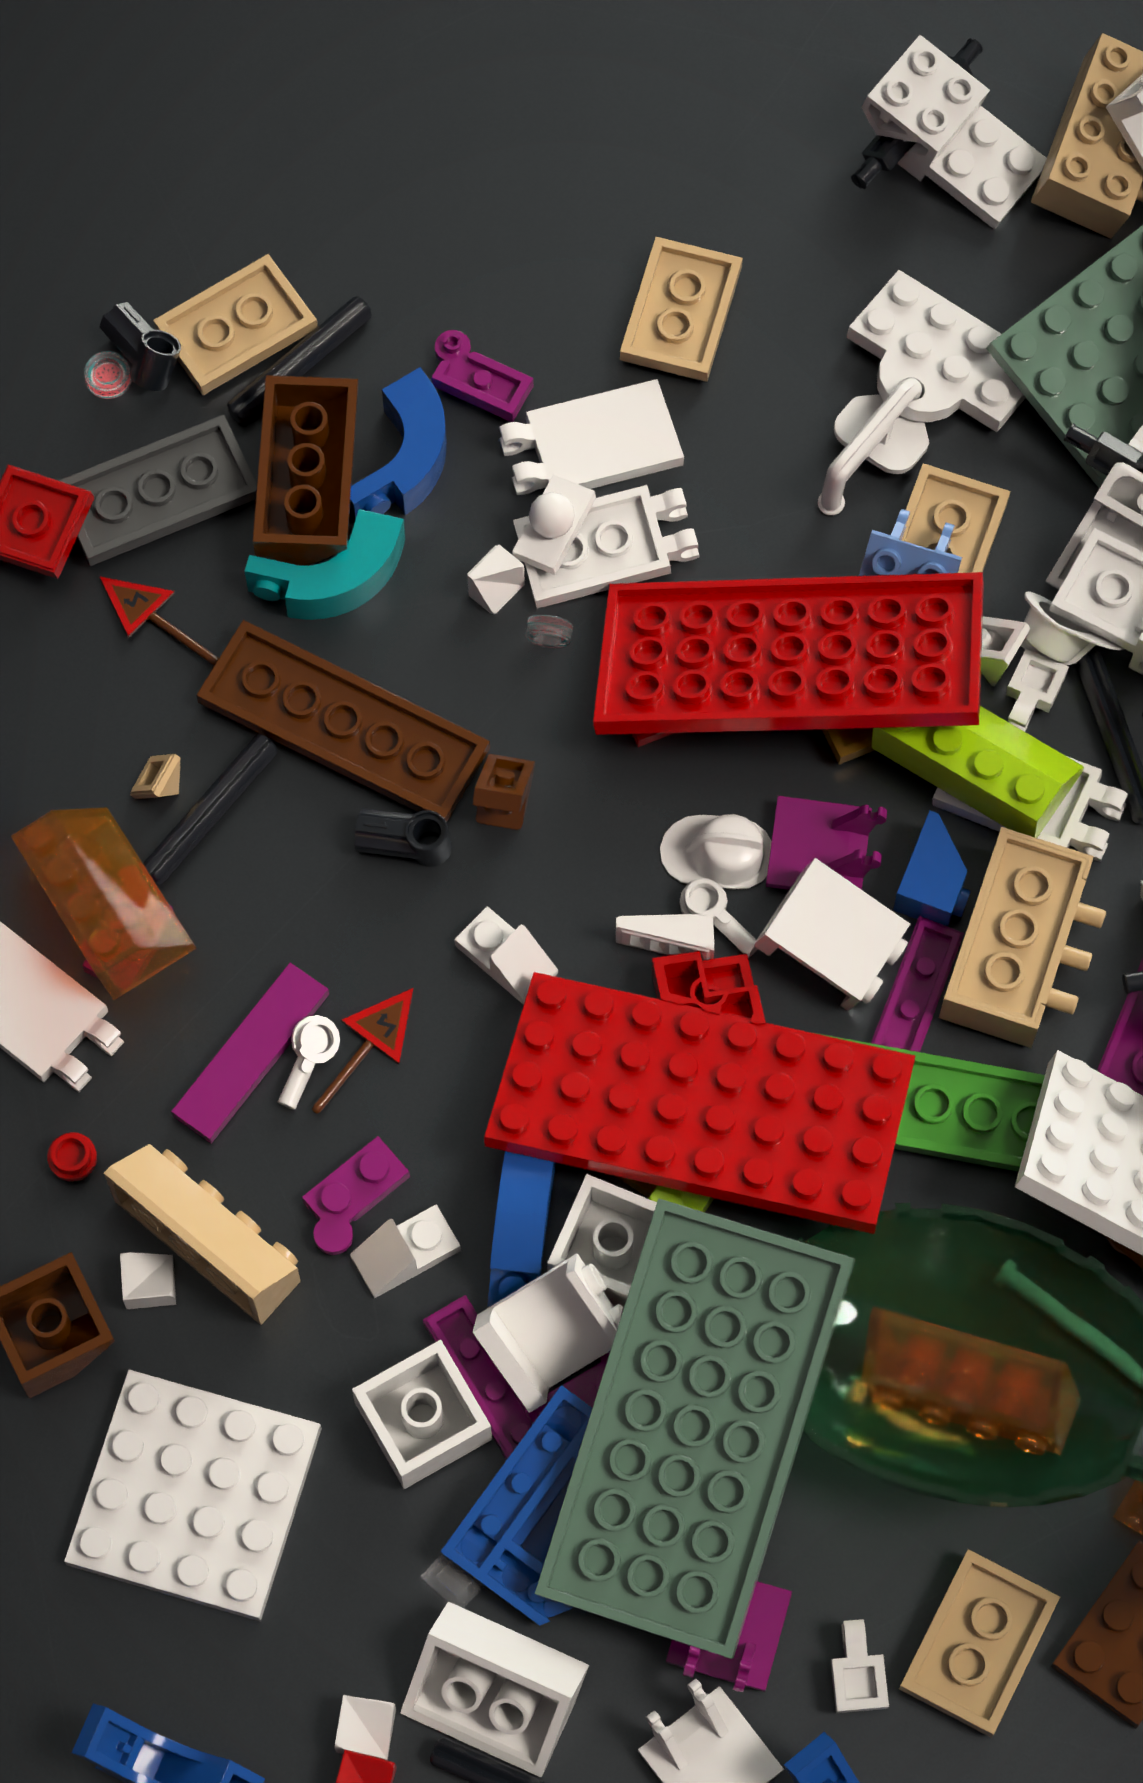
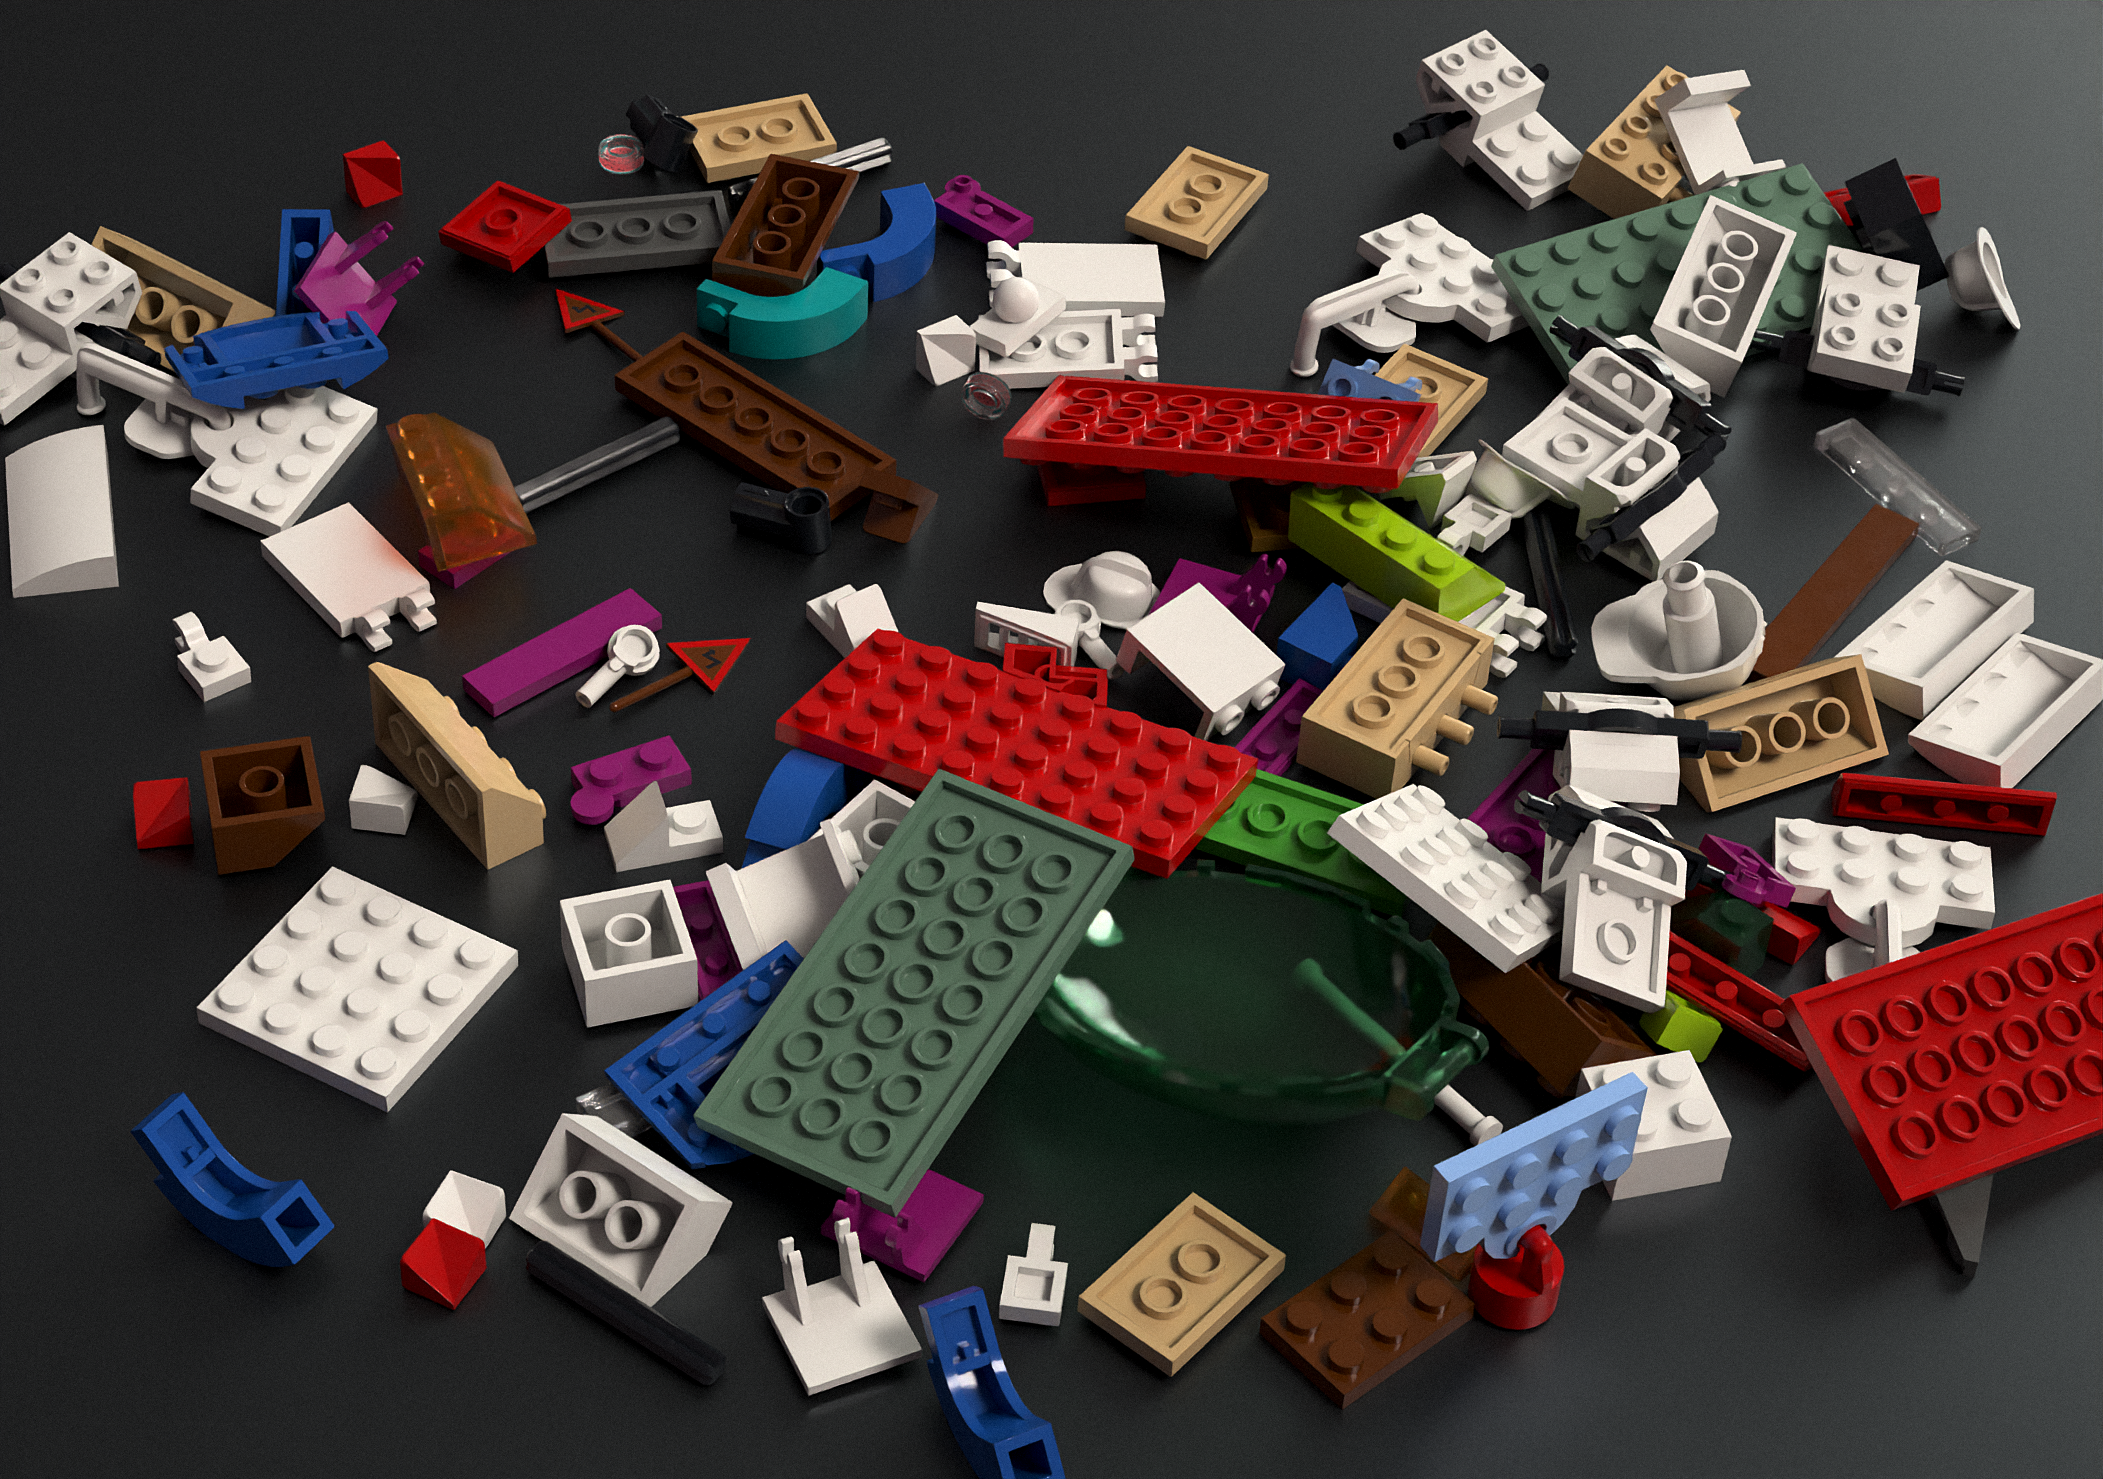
camera: 10 degrees right, 25 degrees down
red plate [47,1132,97,1182] -> none
tan slope [130,754,181,799] -> none
clear orange slope [861,1306,1081,1455] -> none

